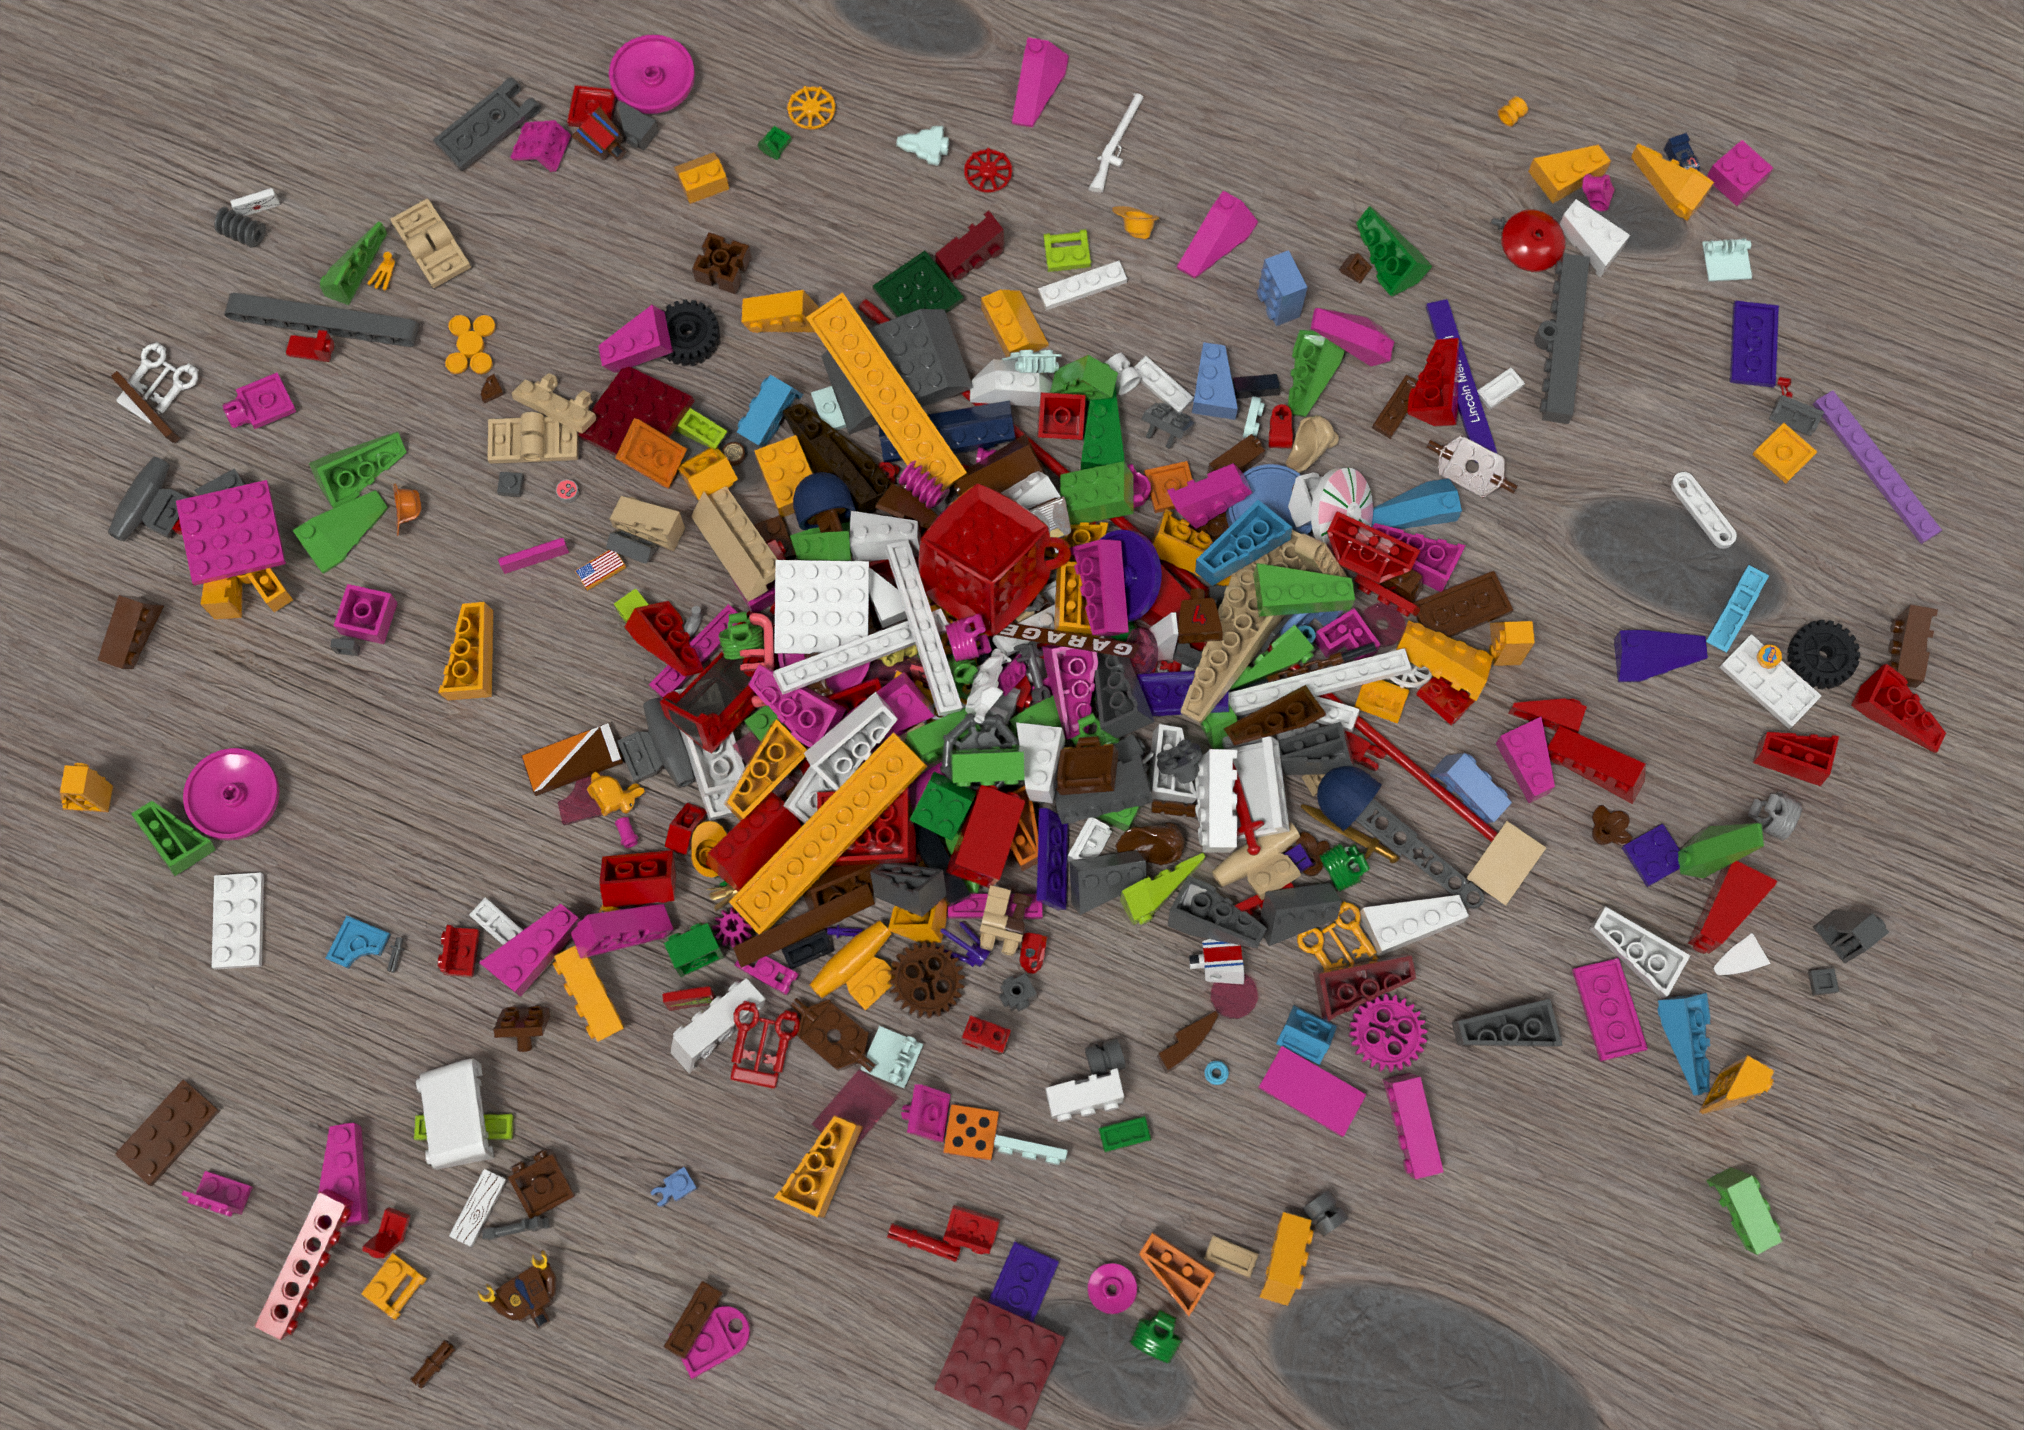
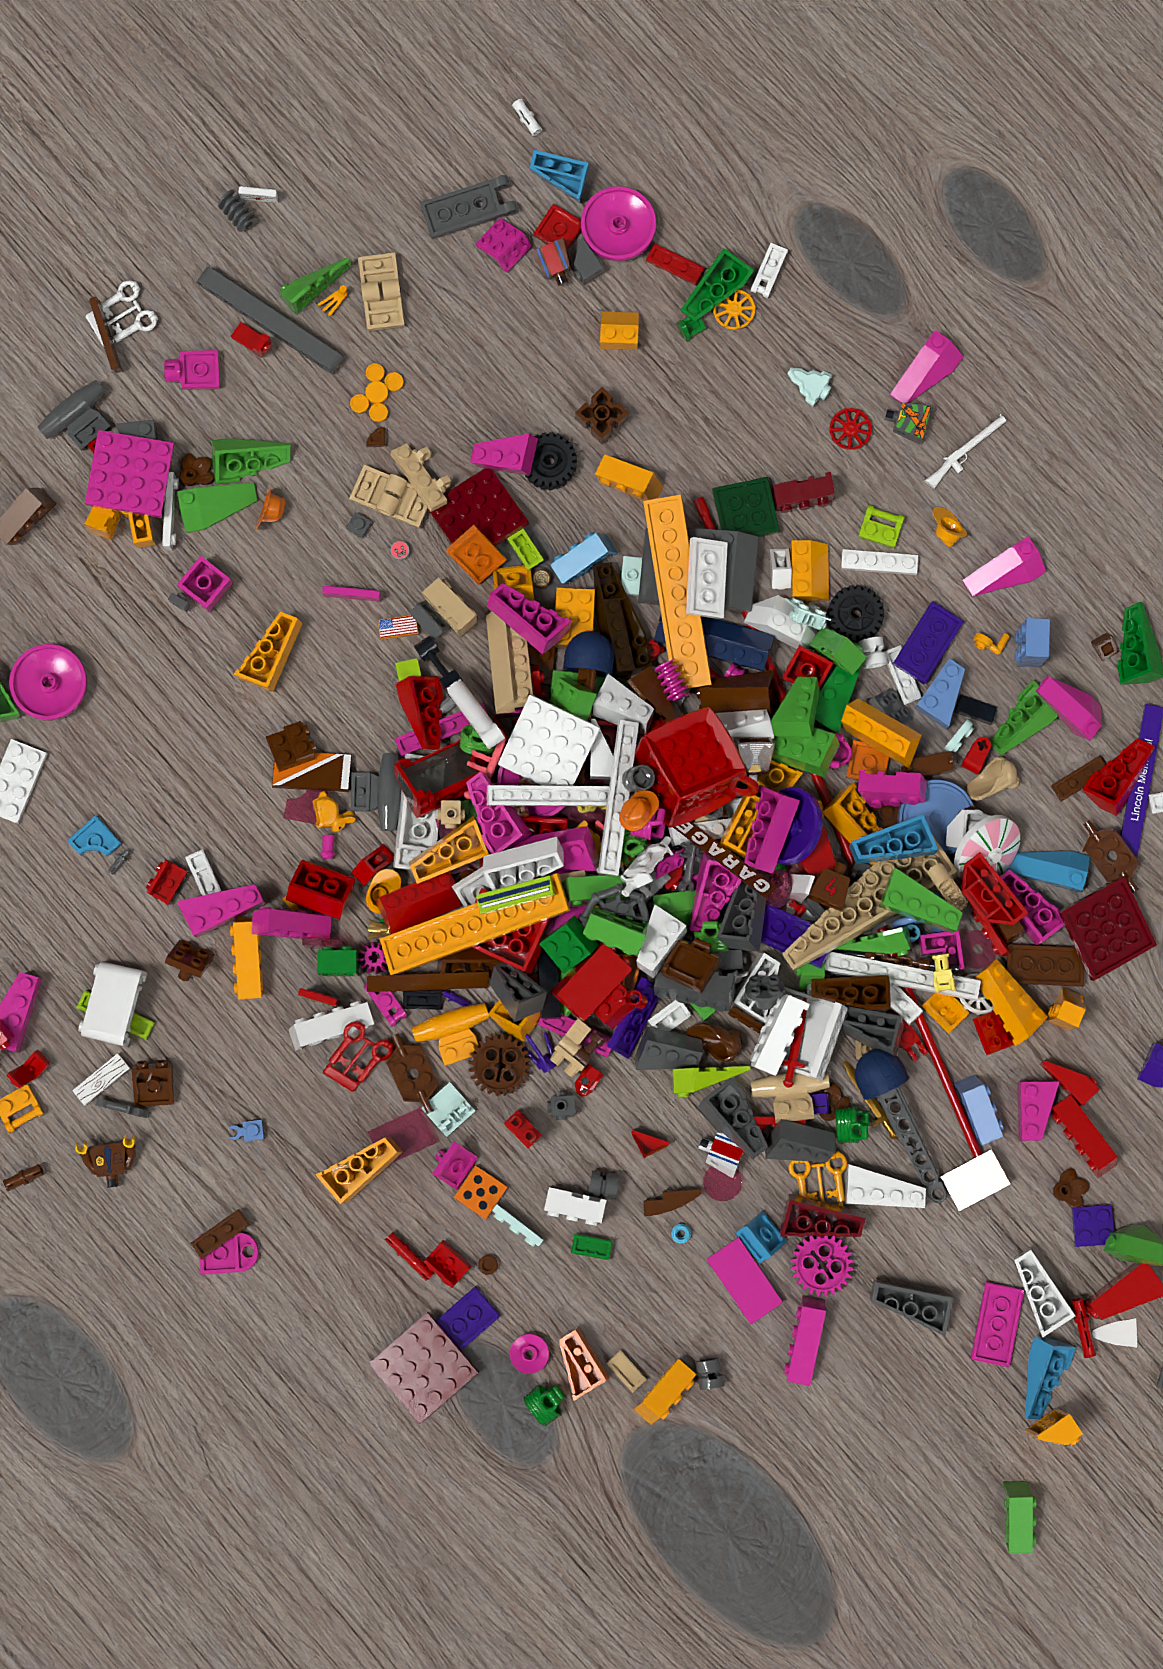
camera: 25 degrees right, 10 degrees up
none -> white plate [162,472,179,551]
none -> reddish brown plate [180,453,214,486]
none -> reddish brown plate [266,721,317,772]
none -> clear pink tile [302,938,344,949]
none -> white piece [414,636,505,749]
none -> tan brick [437,801,465,829]
none -> lime tile [476,875,555,914]
none -> reddish brown tile [478,1255,498,1275]
none -> dark pink wedge [487,583,572,654]
none -> white pin [512,99,542,136]
none -> dark azure wedge [529,150,589,203]
none -> red hinge [594,983,648,1029]
none -> orange piece [619,790,659,831]
none -> dark grey wheel [622,765,655,793]
none -> red slope [631,1130,669,1159]
none -> red tile [646,243,704,286]
none -> green wedge [680,248,754,321]
none -> white plate [686,537,728,619]
none -> white plate [751,243,788,298]
none -> white slope [770,548,792,590]
none -> bright green wedge [771,677,819,737]
none -> black wheel [827,585,884,643]
none -> light orange slope [841,698,921,768]
none -> torso [884,403,931,444]
none -> dark purple tile [892,601,964,684]
none -> light yellow connector [932,953,955,994]
none -> light orange plate [972,633,1010,655]
none -> dark red plate [1058,876,1157,981]
none -> red pin [1071,1298,1096,1358]

